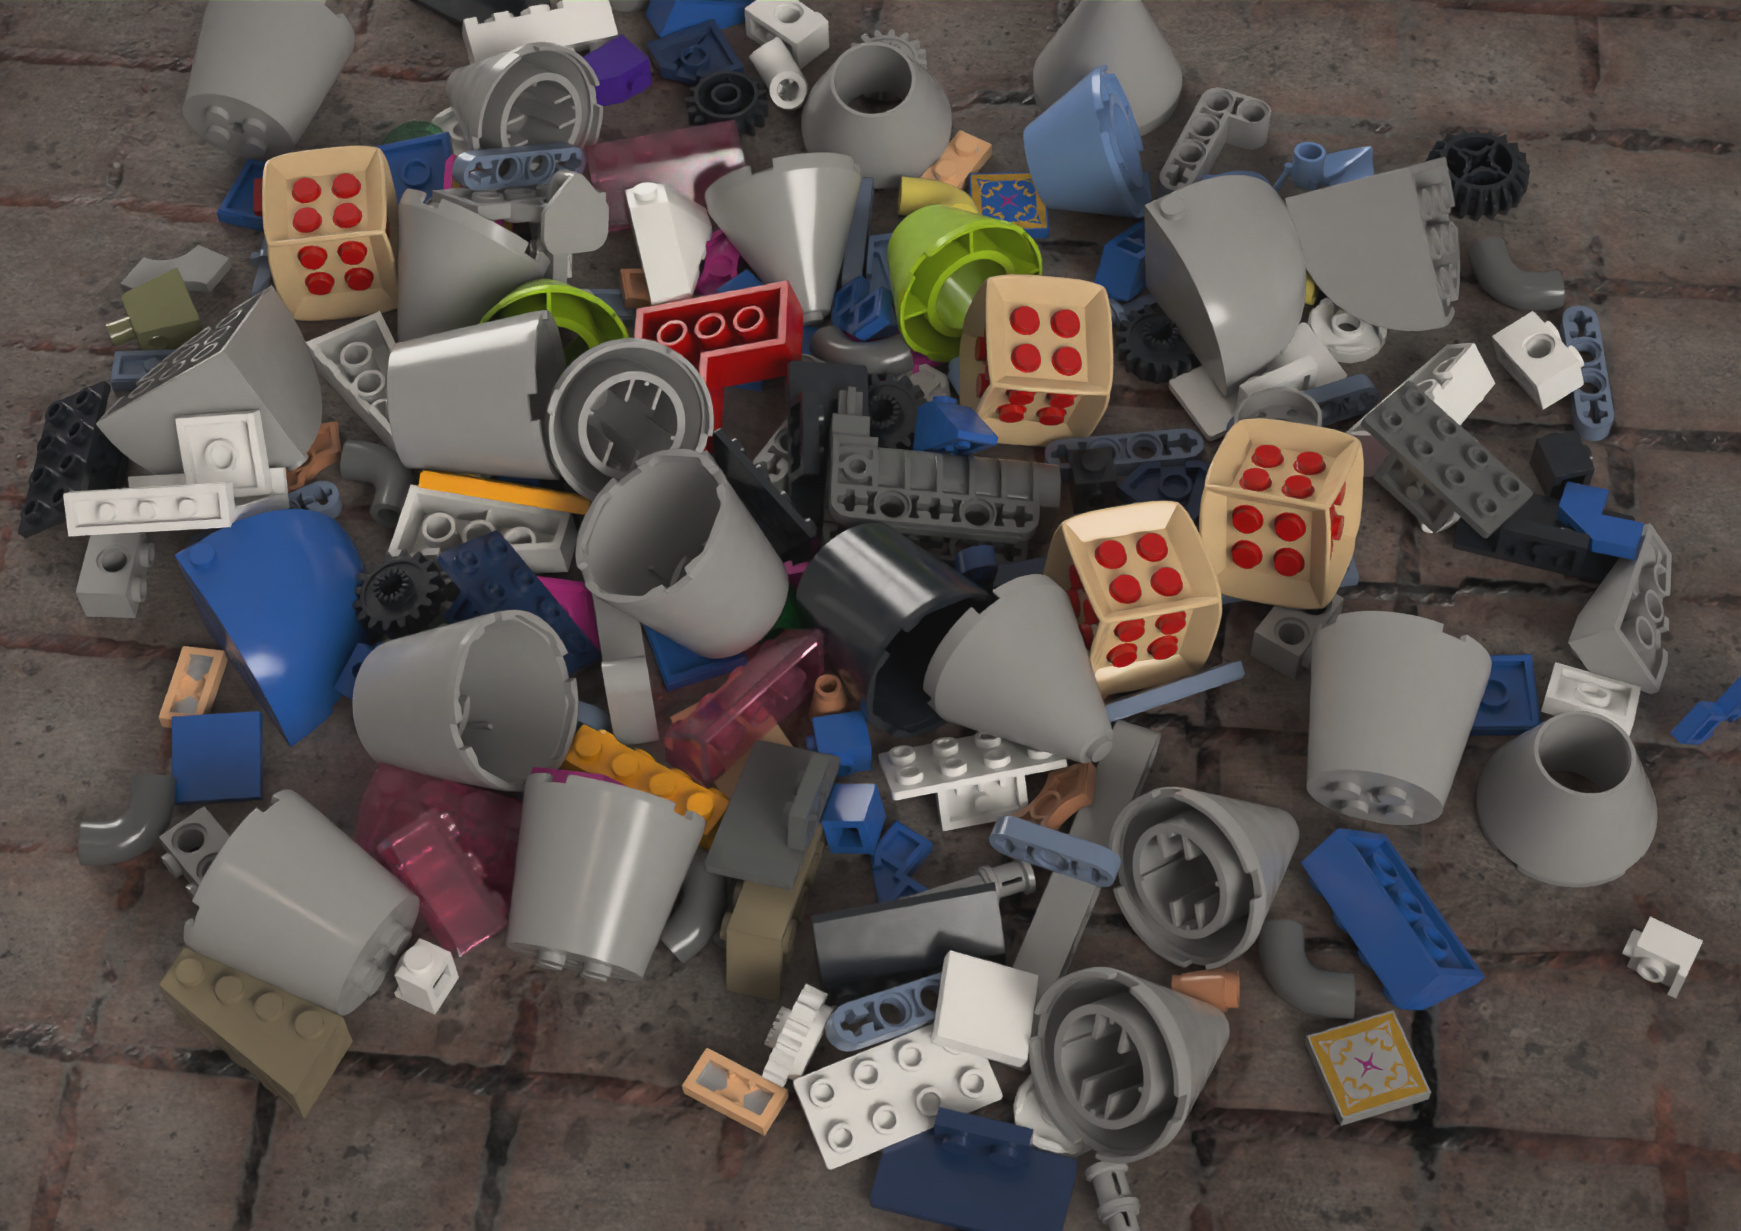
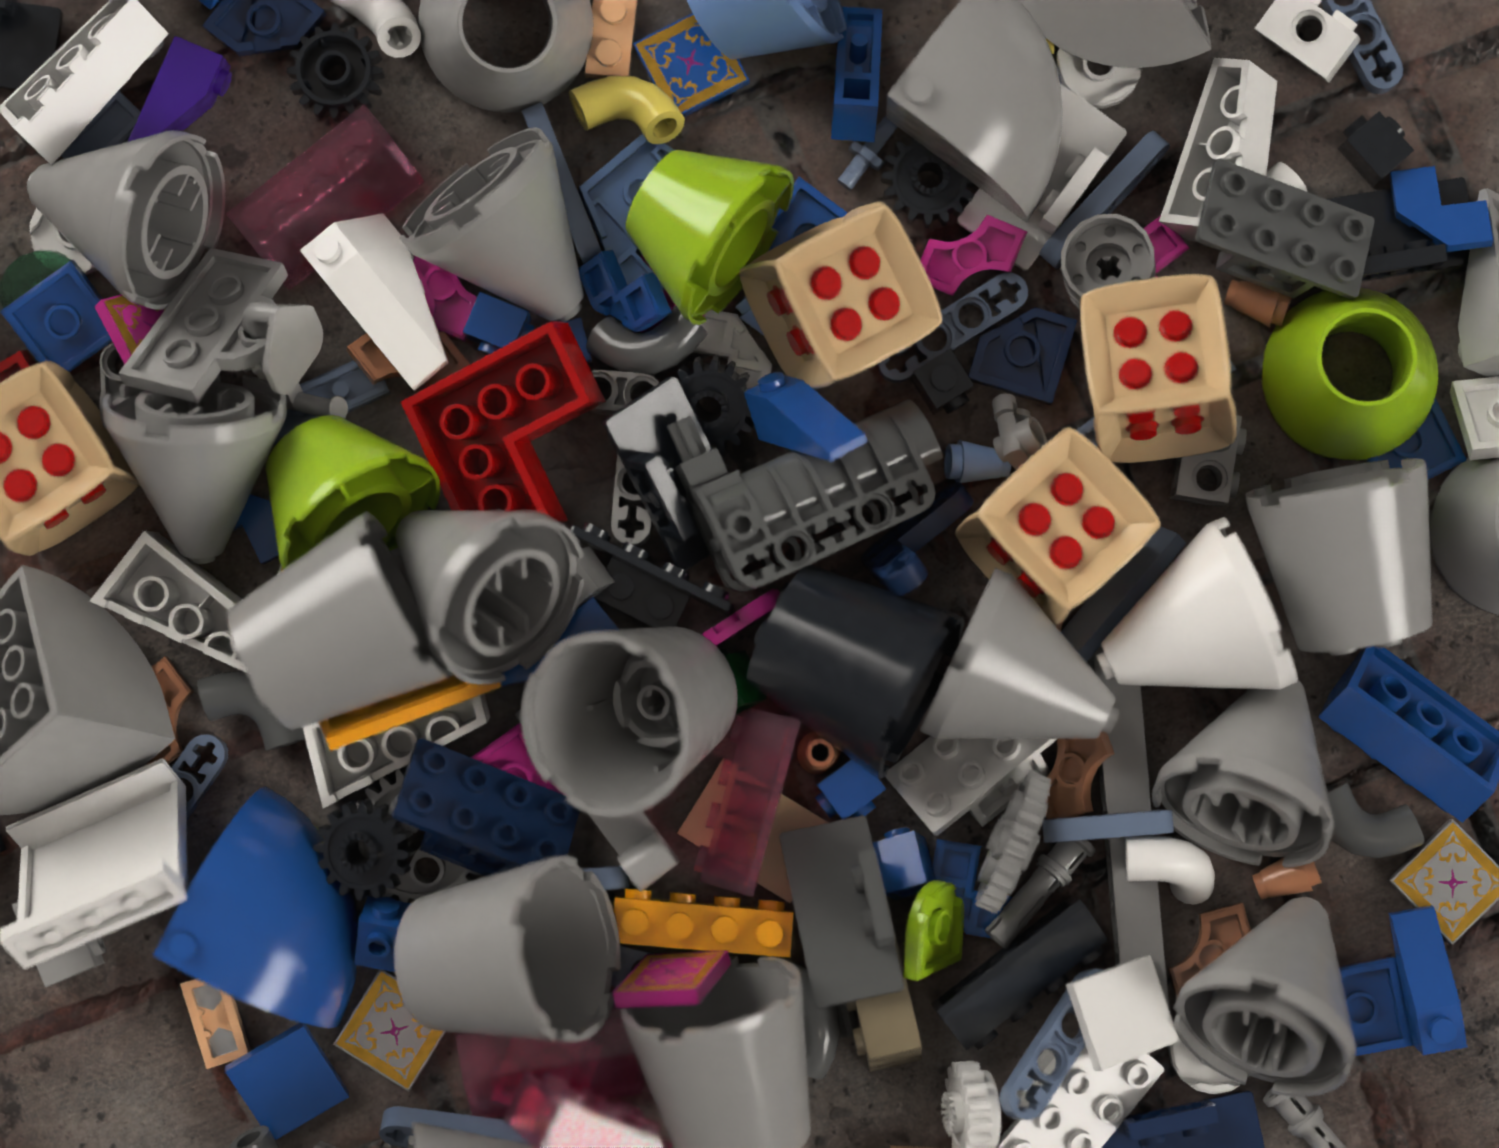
camera: 30 degrees left, 30 degrees up
white tile [175,410,273,497] -> none
sand blue beam [452,142,586,191] -> none
none -> tile [333,969,446,1092]
none -> lime tile [903,880,964,981]
none -> dark pink tile [920,215,1028,296]
none -> light grey gear [975,771,1051,914]
none -> white cone [1096,517,1297,690]
none -> white cylinder [1125,836,1215,905]
none -> nougat cone [1224,279,1292,328]
none -> lime cone [1262,288,1438,461]
none -> blue tile [1339,956,1413,1056]
none -> blue slope [1388,905,1467,1055]

